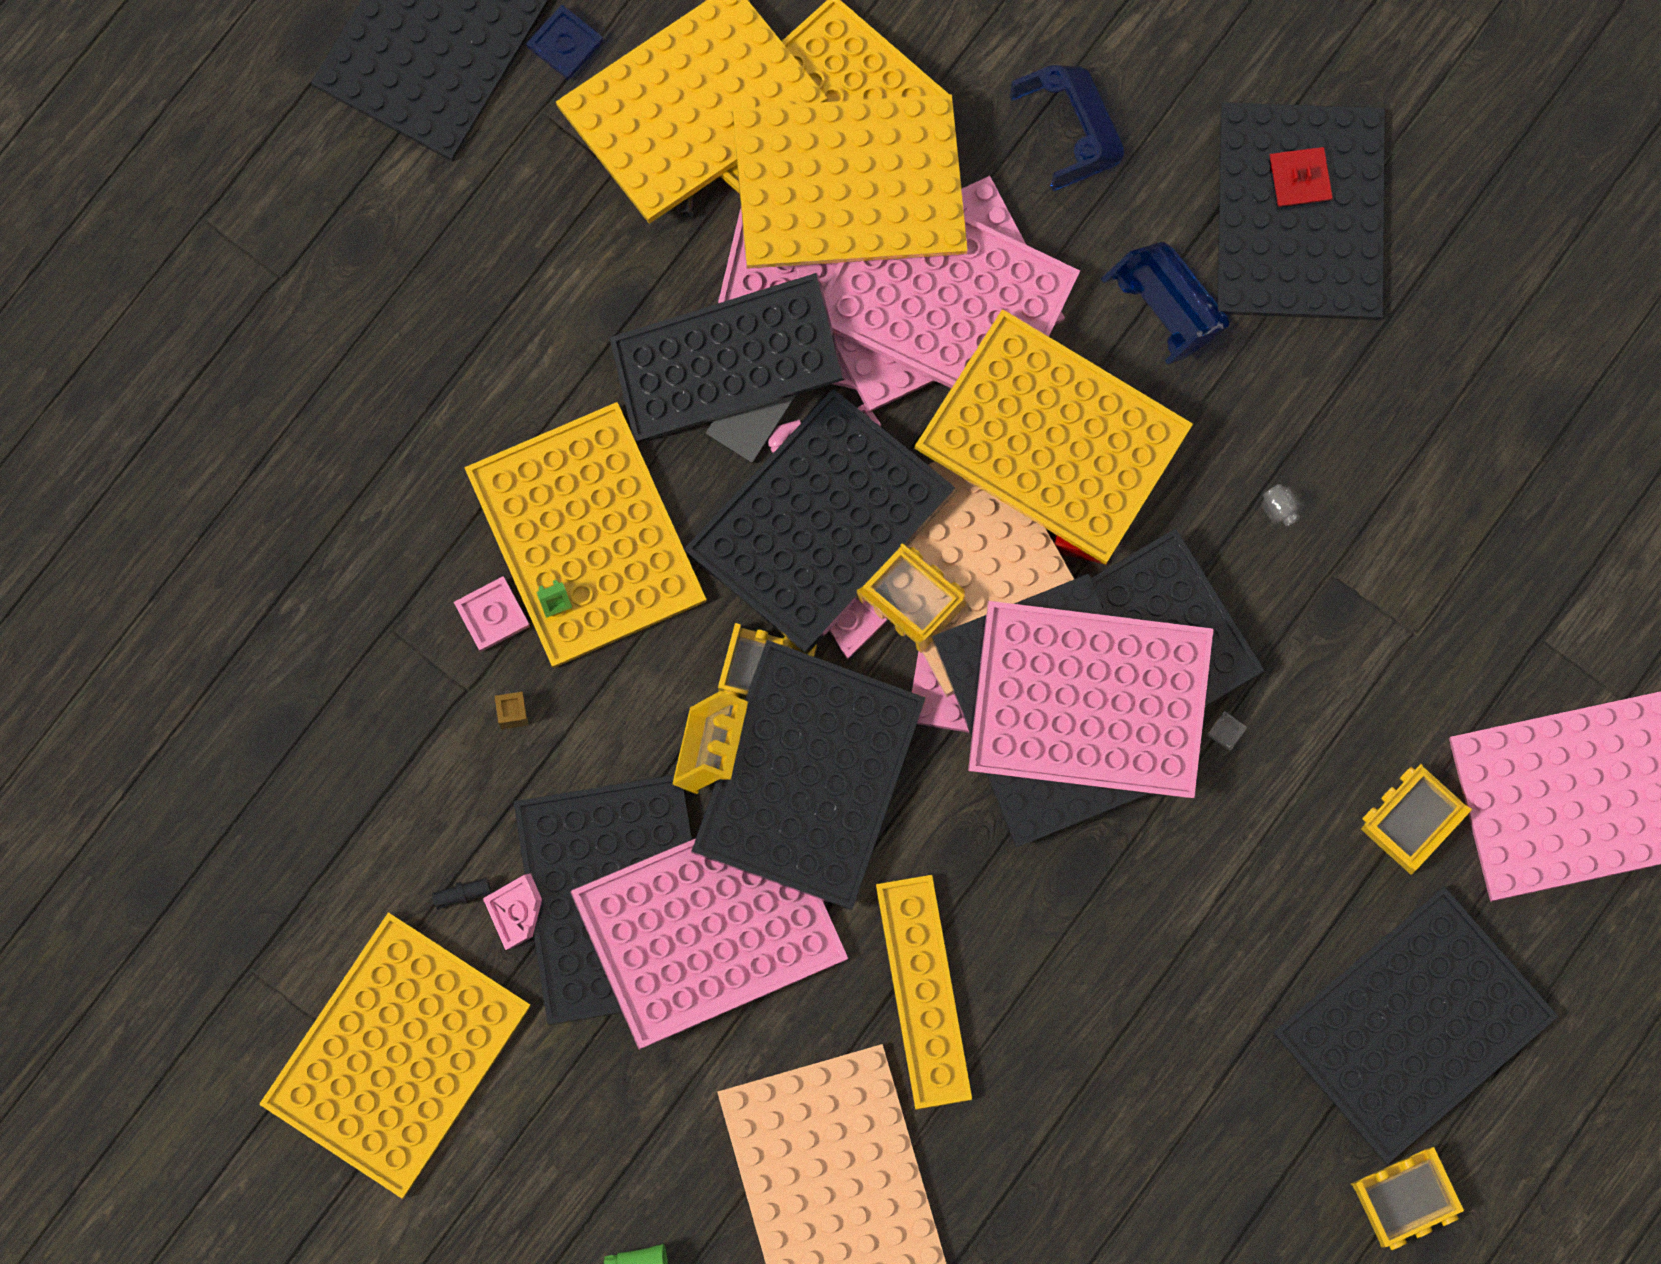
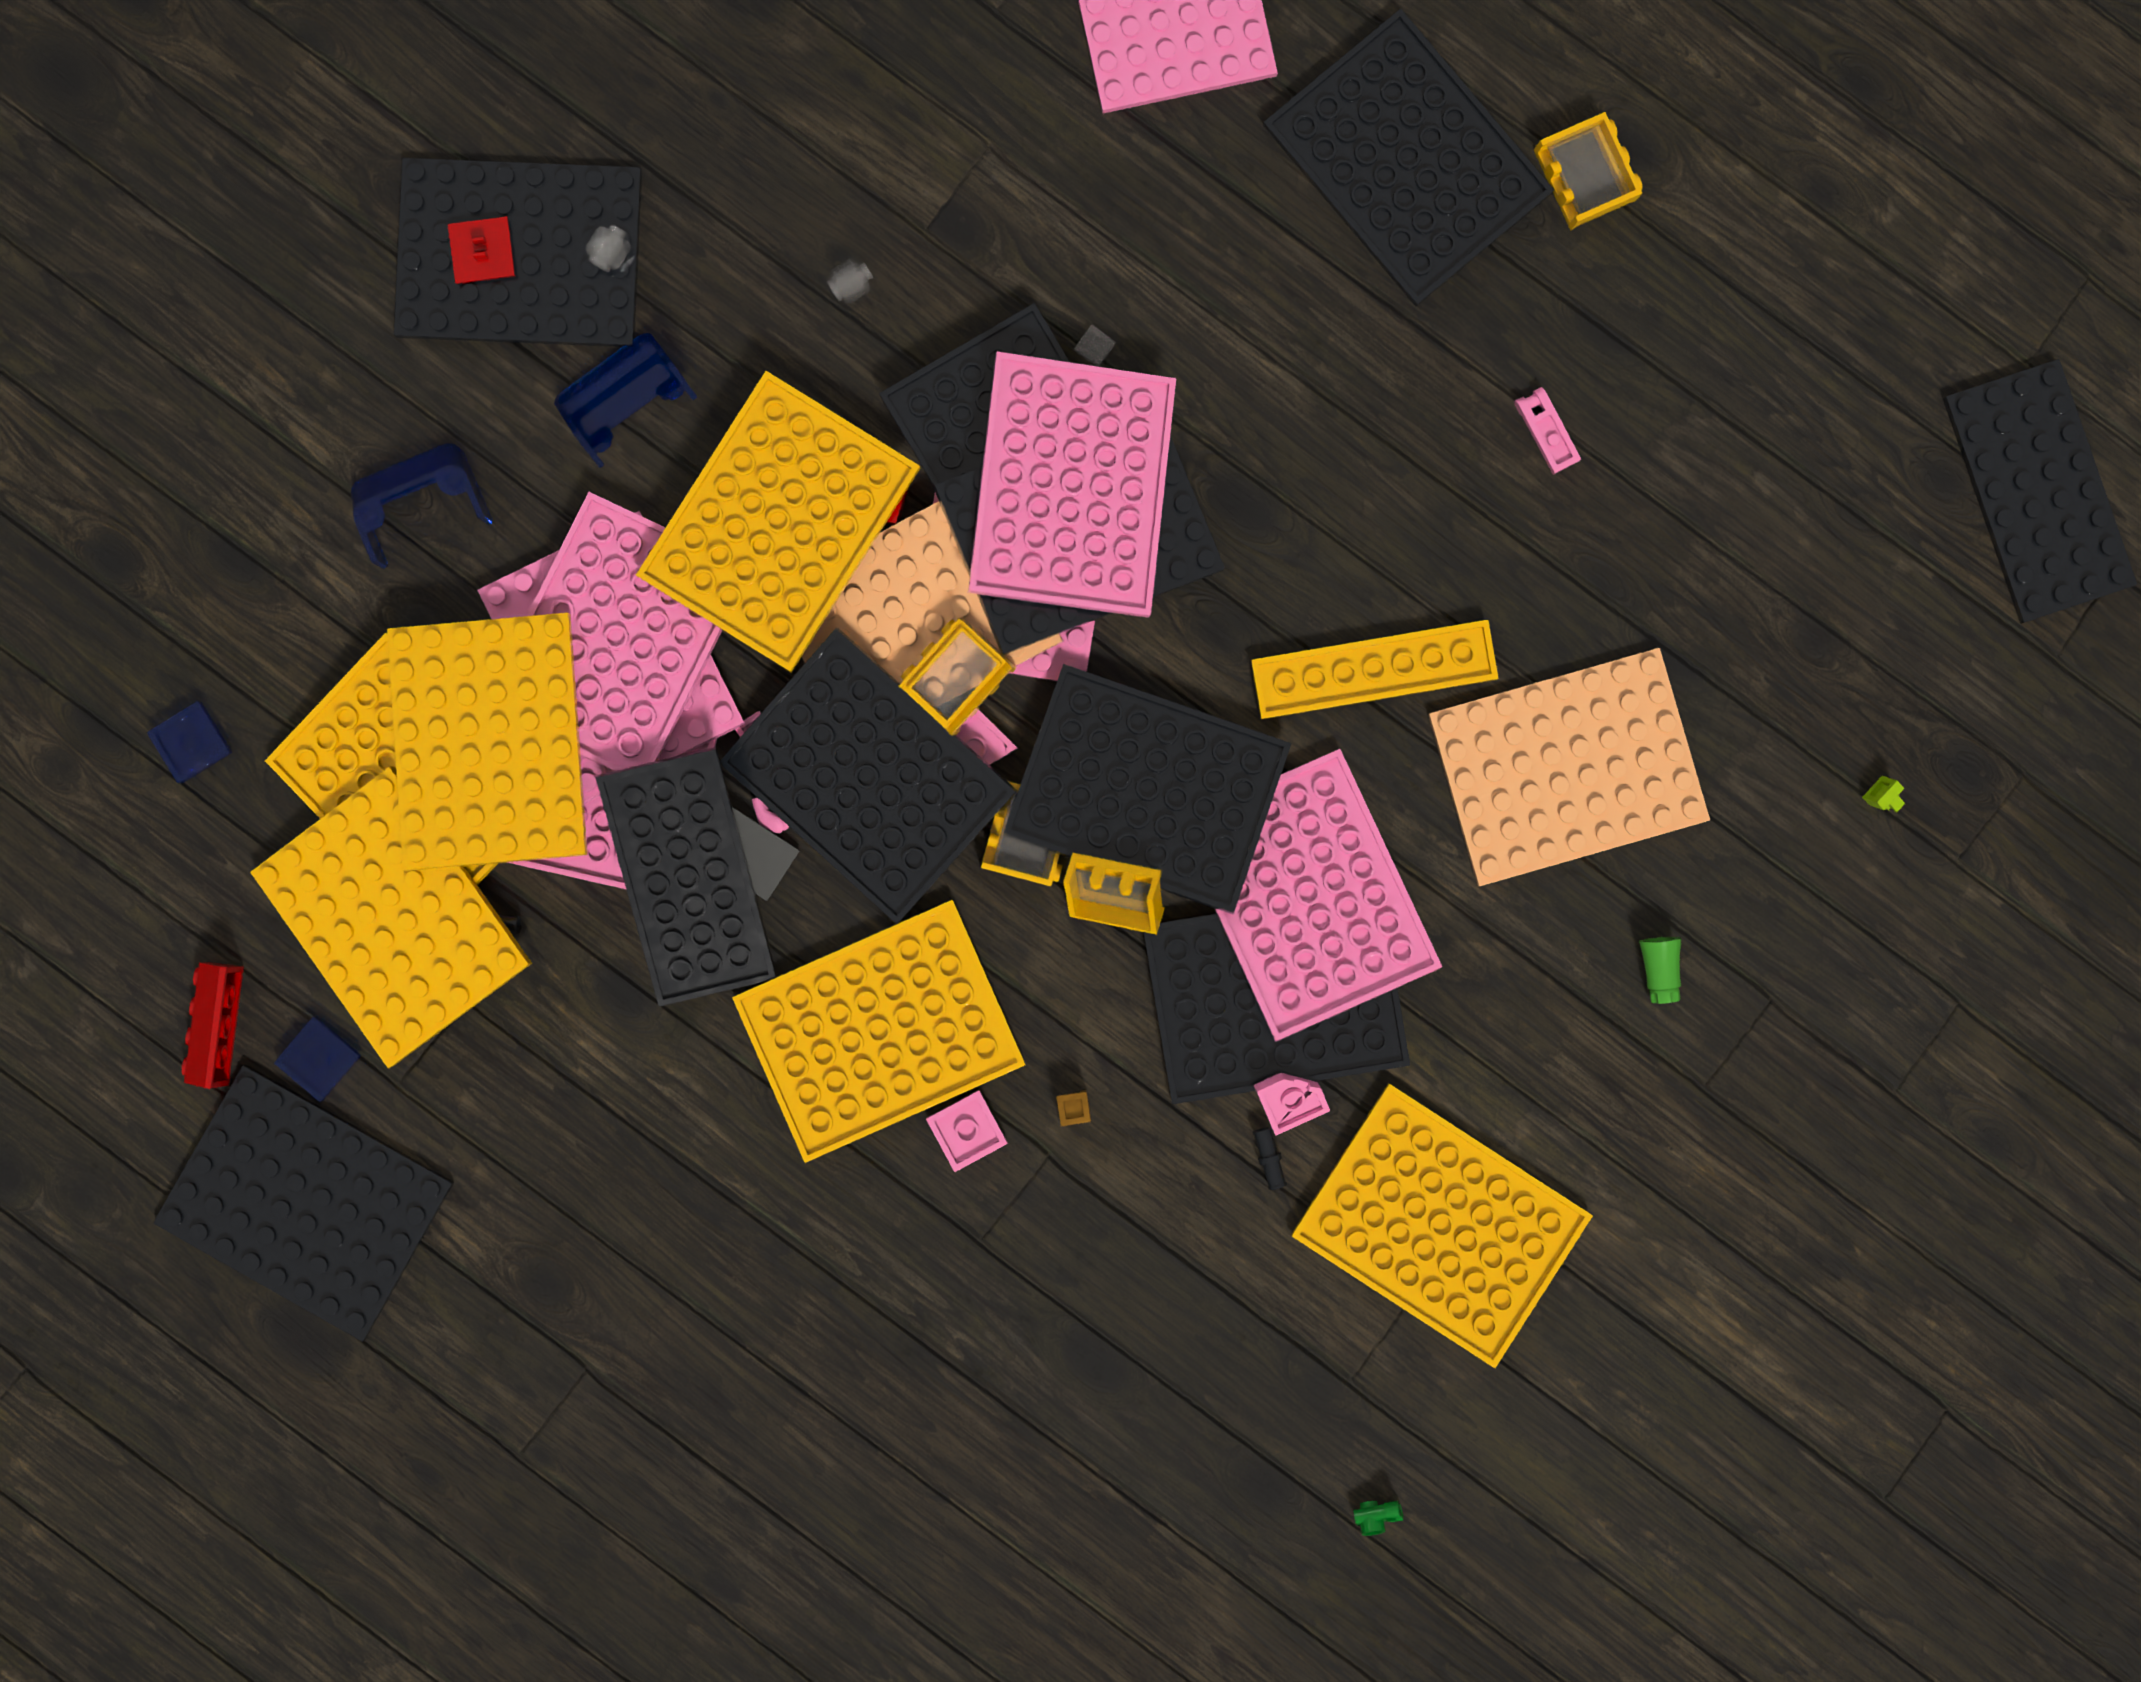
camera: 85 degrees left, 10 degrees up
bright green tile [536,580,572,618] -> none
window [1361,764,1472,875] -> none
none -> clear head [586,224,631,272]
none -> green plate [1354,1501,1404,1536]
none -> bright pink plate [1514,387,1581,475]

